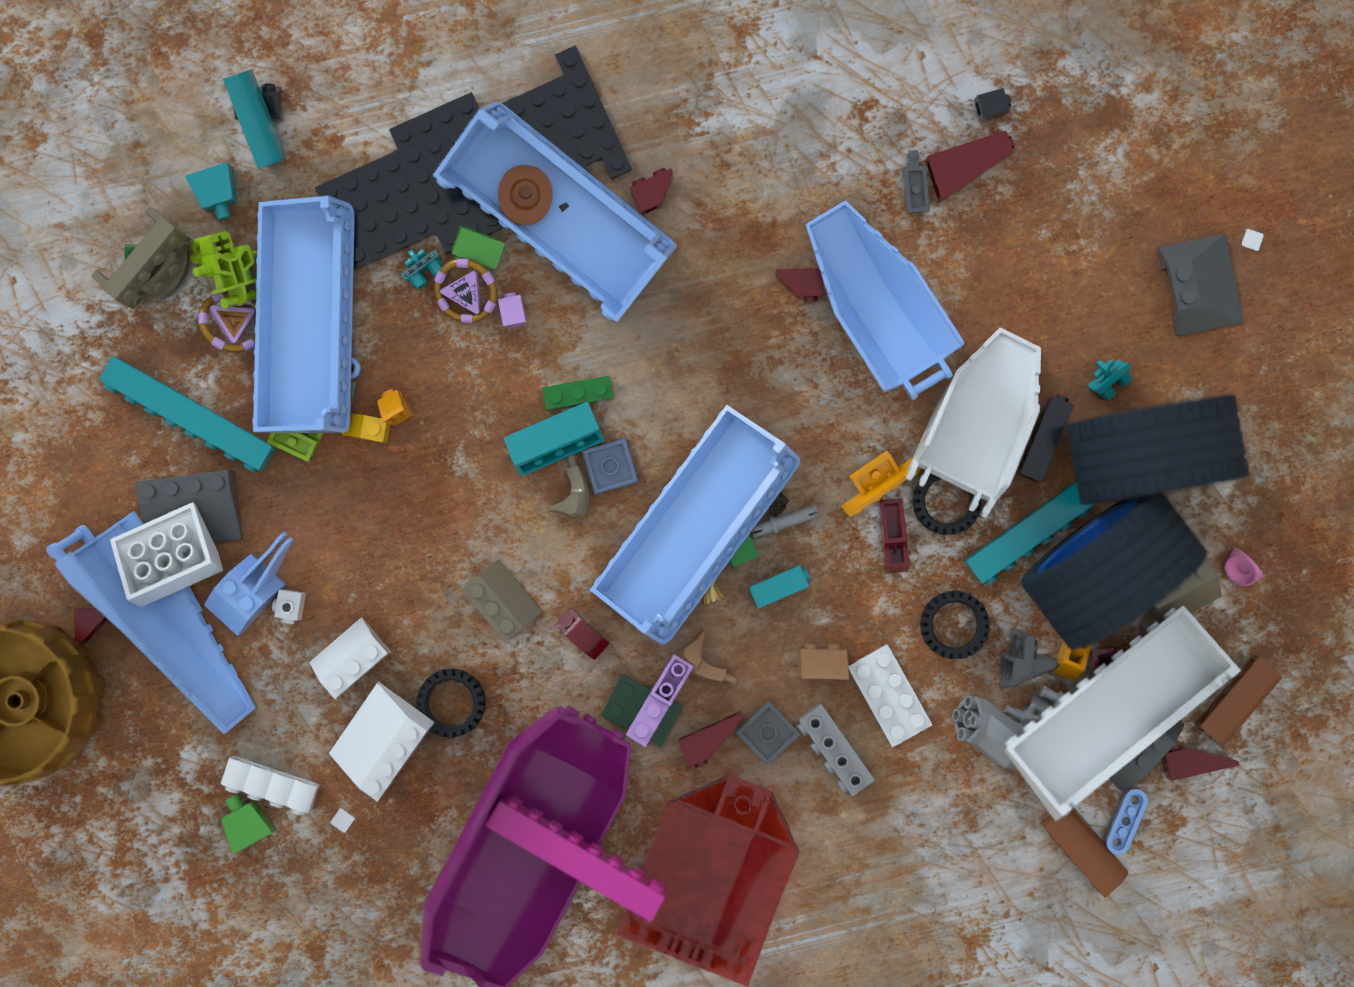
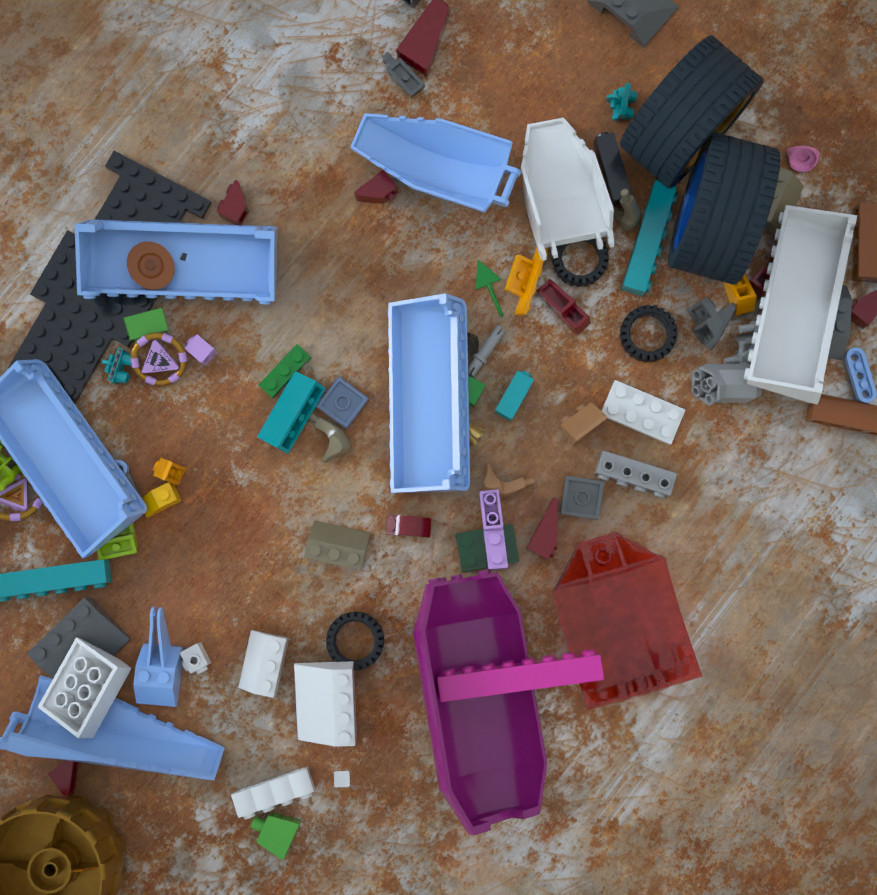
camera: 30 degrees left, 5 degrees down
none -> green piece [476,260,503,317]
none -> dark tan animal [613,189,641,232]

